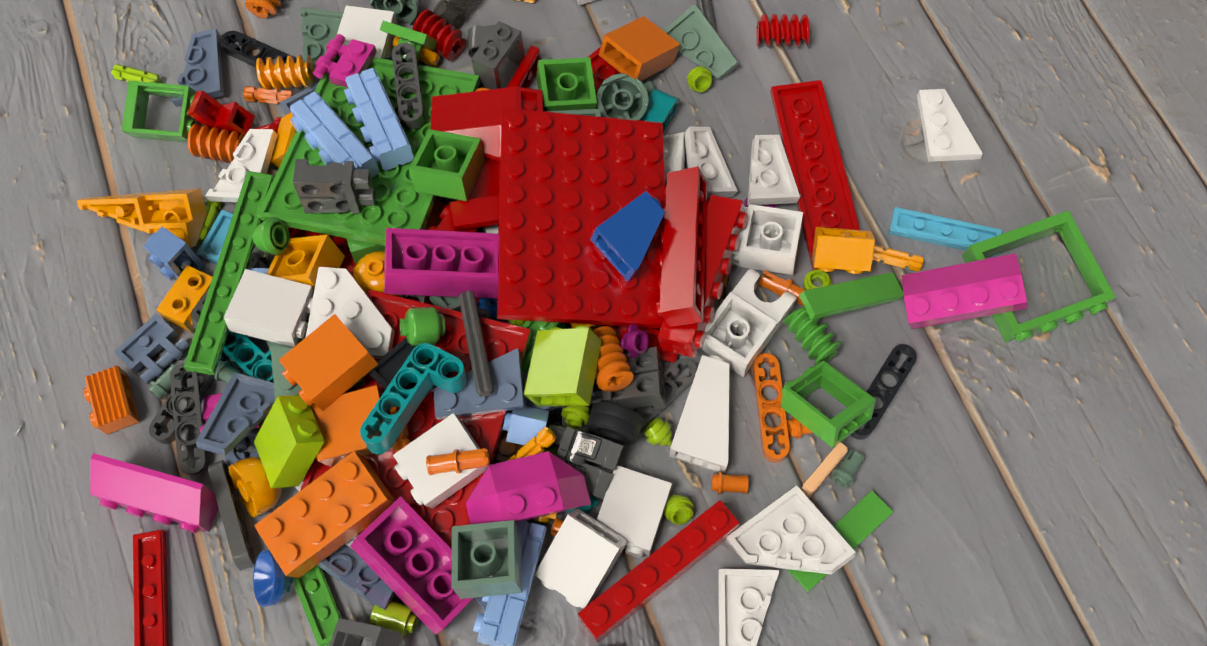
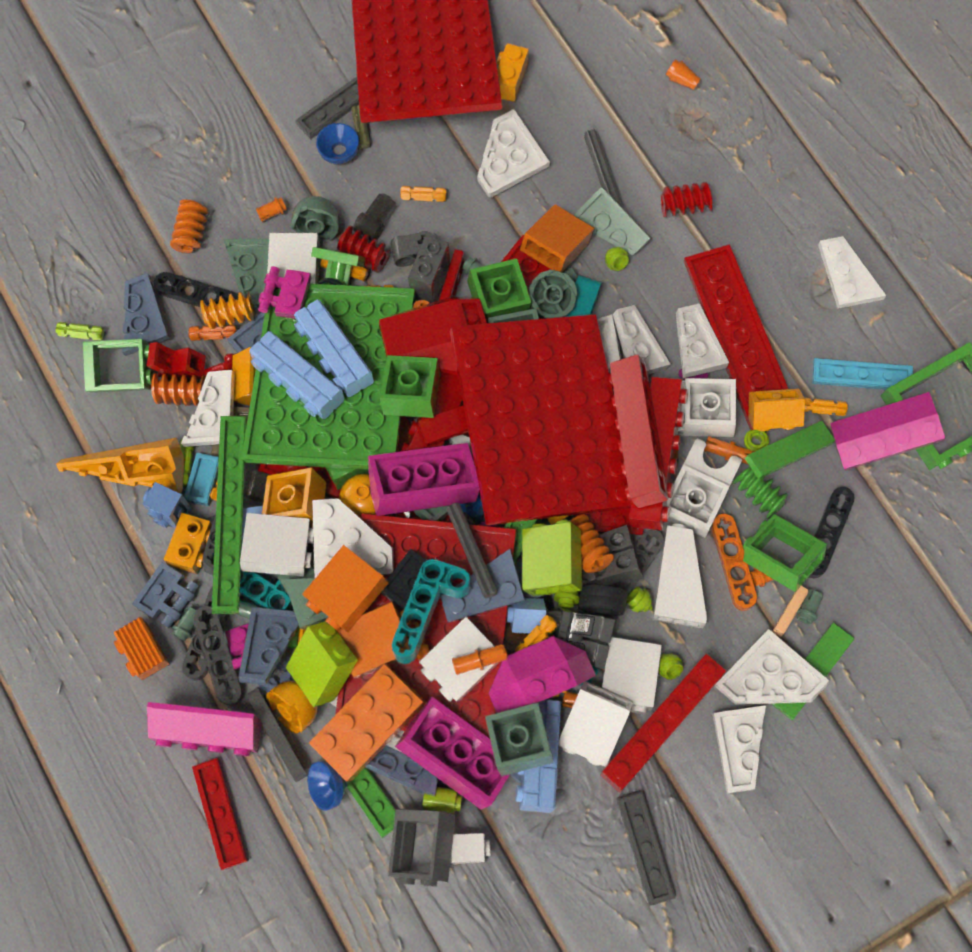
camera: 10 degrees left, 5 degrees up
bright green cone [252,217,290,255] -> none
dark grey hips [293,159,376,214] -> none
dark grey beam [392,43,425,129] -> none
bright green head [400,307,445,346] -> none
blue slope [590,191,665,282] -> none
magenta plate [621,324,649,358] -> none
orange pin [711,471,748,495] -> none

